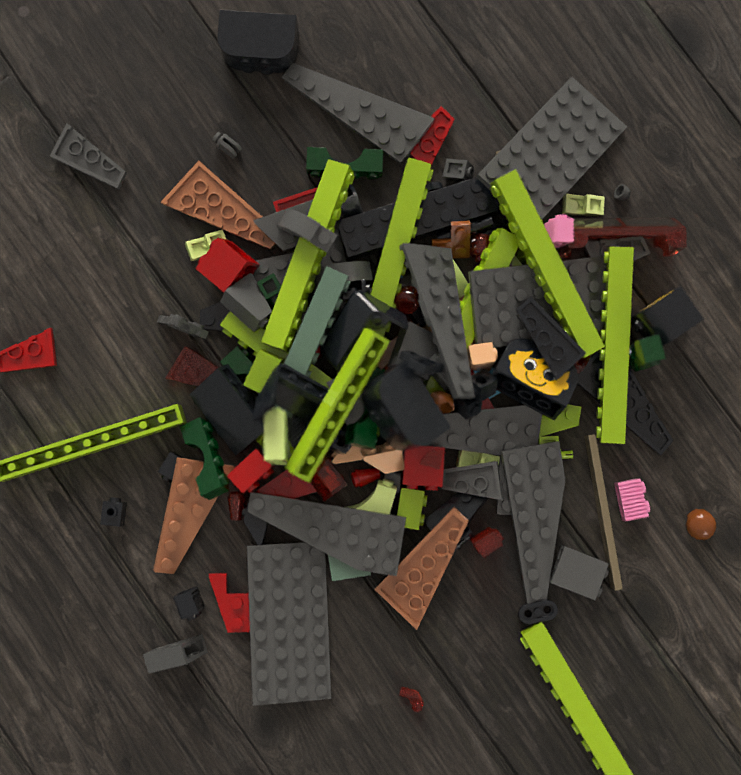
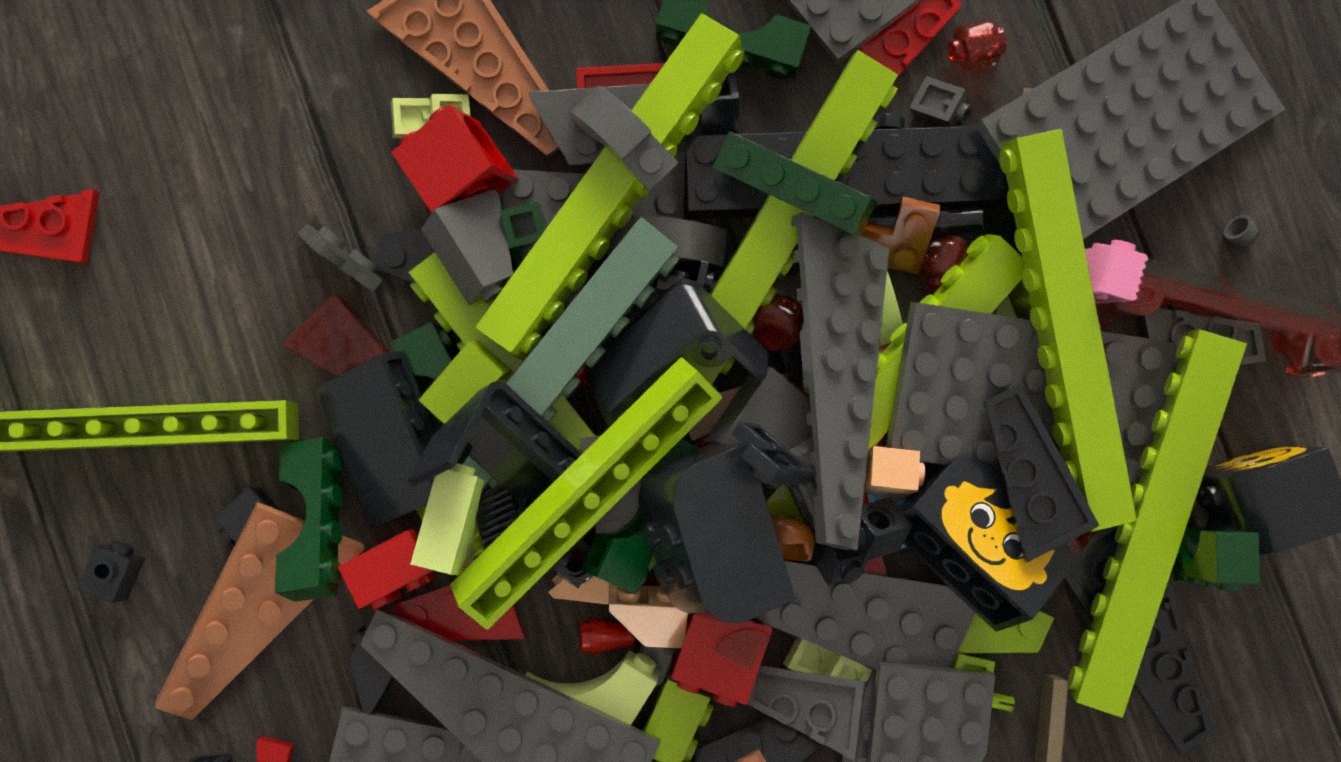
camera: 15 degrees right, 0 degrees up
clear red cone [227,491,246,521] -> none
clear red brick [310,455,347,501] -> none
yellowish green slope [562,194,605,216] -> none
none -> dark green arch [713,131,878,237]
none -> clear red head [948,18,1007,72]

